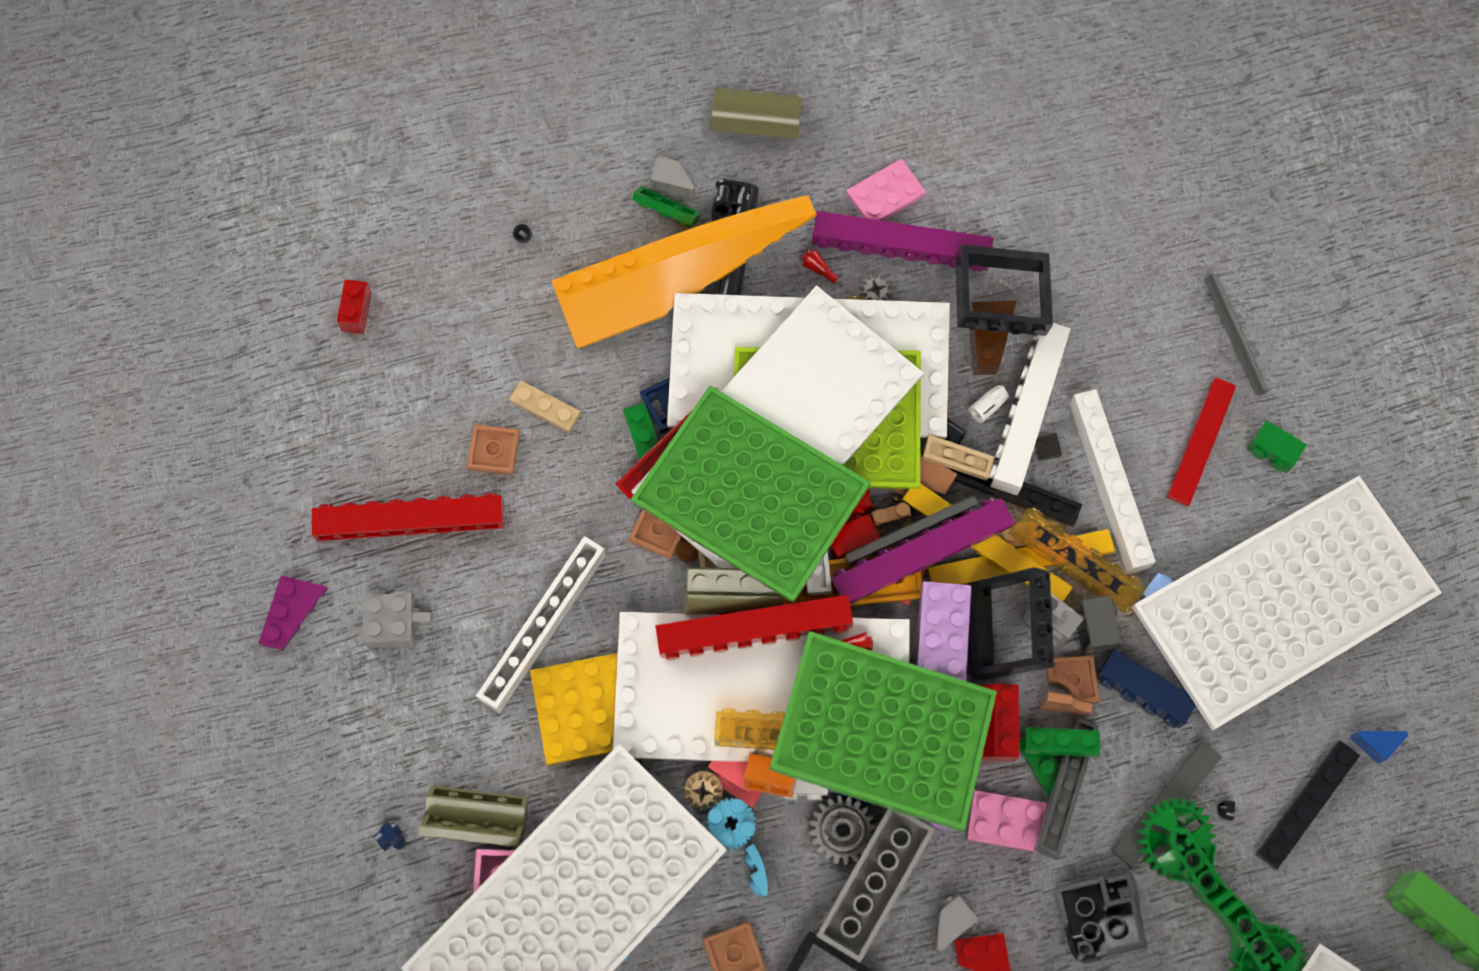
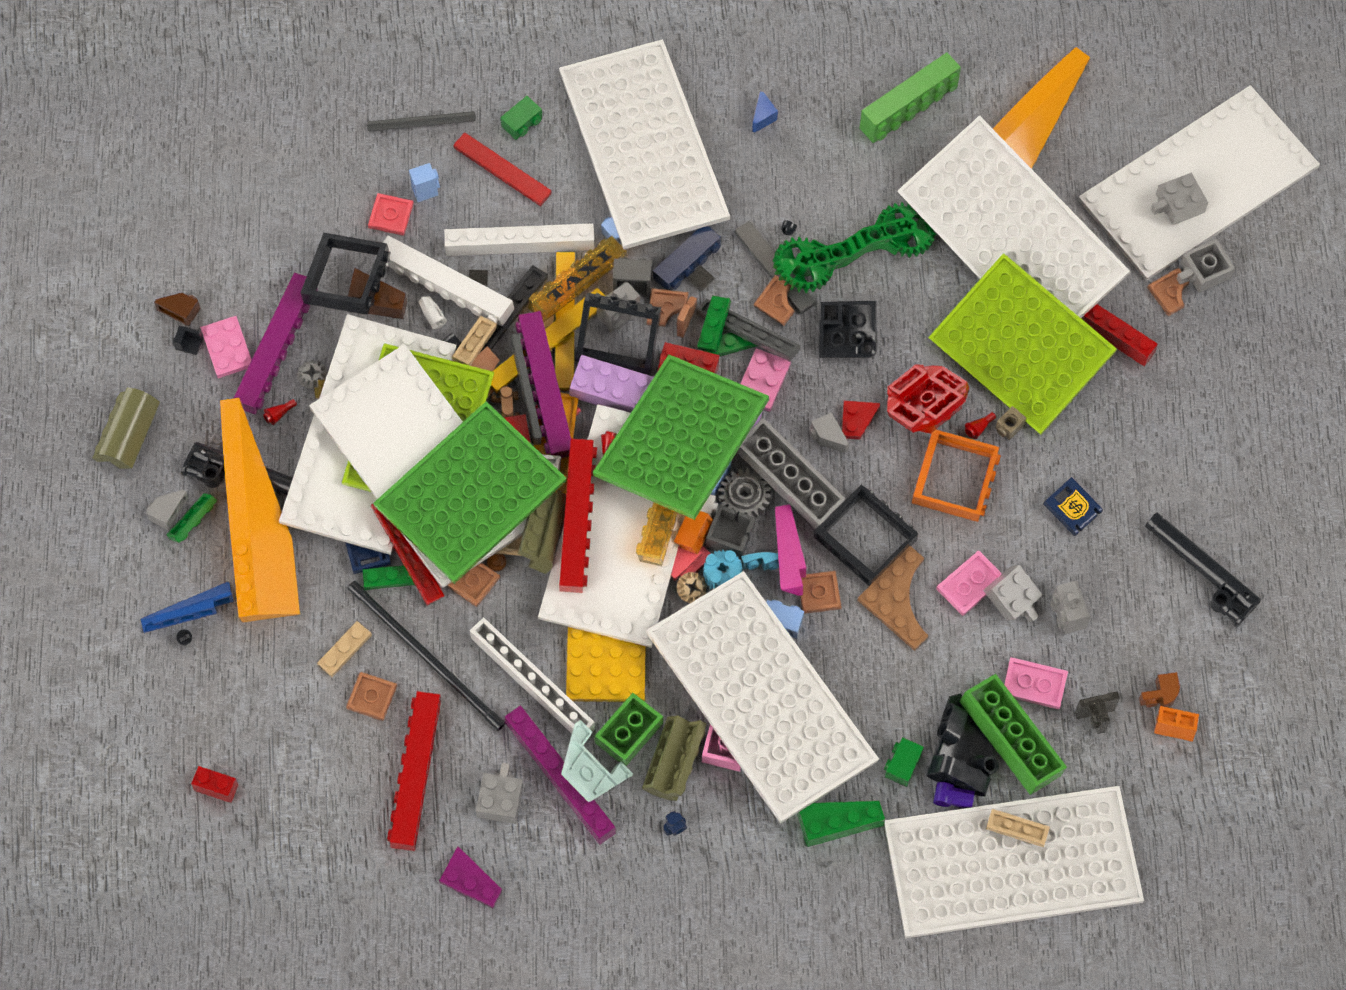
camera: 75 degrees left, 5 degrees down
black plate [1255,740,1360,870] -> none
none -> blue wedge [141,582,234,633]
none -> reddish brown slope [154,293,201,326]
none -> black panel [173,325,203,355]
none -> black piece [347,580,506,731]
none -> coral tile [368,193,414,236]
none -> light blue brick [409,163,440,202]
none -> magenta brick [504,705,616,845]
none -> light aqua wing [561,720,633,802]
none -> bright green brick [595,693,663,766]
none -> clear smoke tile [688,266,714,292]
none -> dark grey piece [706,505,756,559]
none -> nougat tile [753,275,795,326]
none -> light blue brick [766,600,804,639]
none -> dark pink wedge [775,504,806,596]

